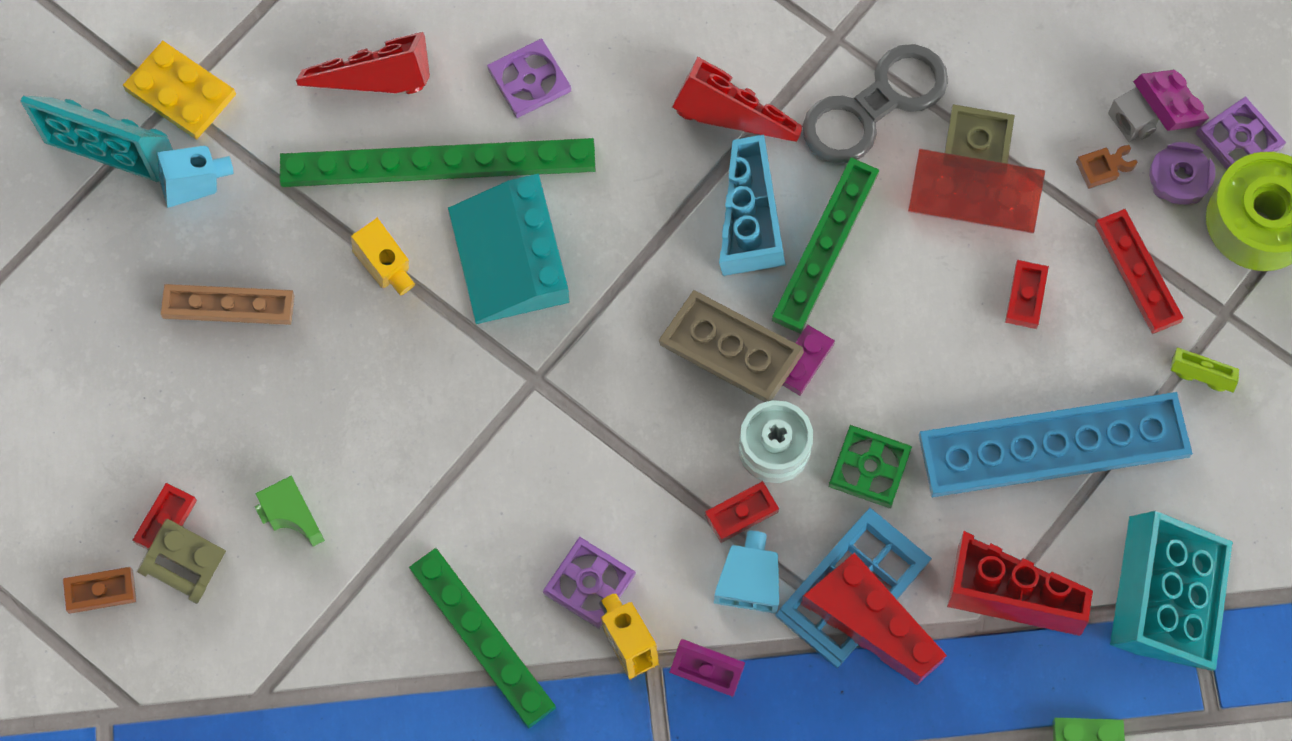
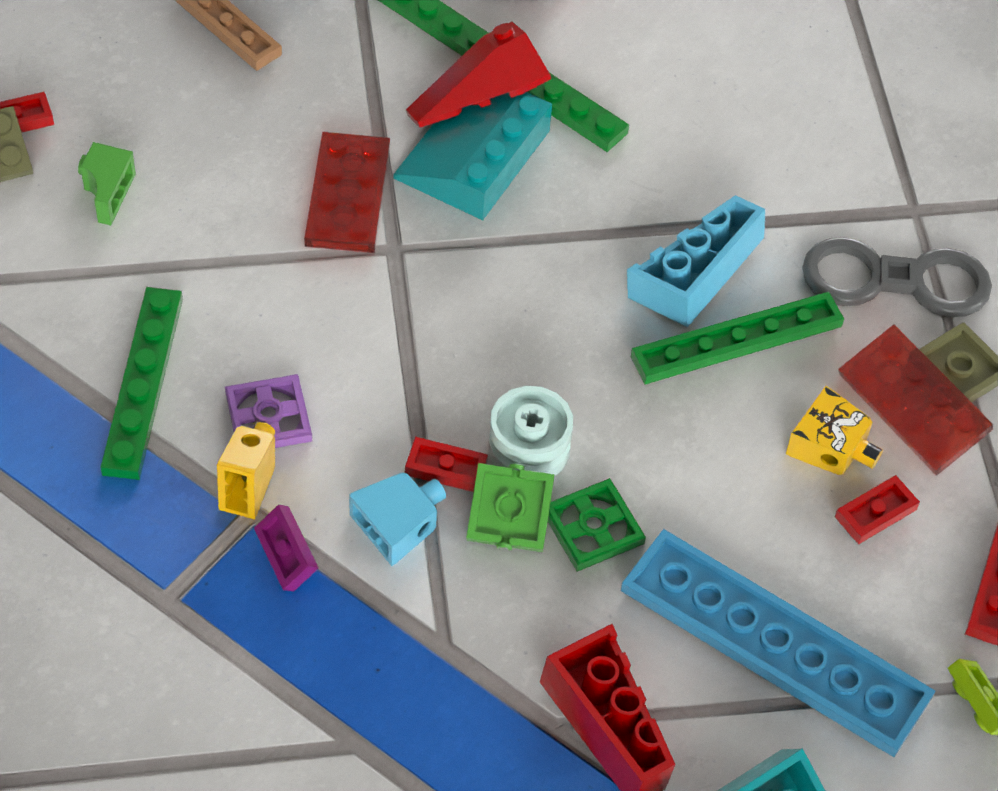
camera: 40 degrees right, 15 degrees down
yellow torso [351,217,415,296] -> none
medium lavender piece [487,38,572,118] -> none
dark tan plate [659,290,804,402] -> none
red wedge [672,57,803,142] -> none
dark azure piece [775,508,932,668] -> none
magenta plate [782,324,835,396] -> none
red wedge [801,552,947,685] -> none
none -> clear red plate [304,132,390,253]
none -> red wedge [406,21,551,128]
none -> bright green plate [466,463,555,552]
none -> yellow torso [786,386,883,475]

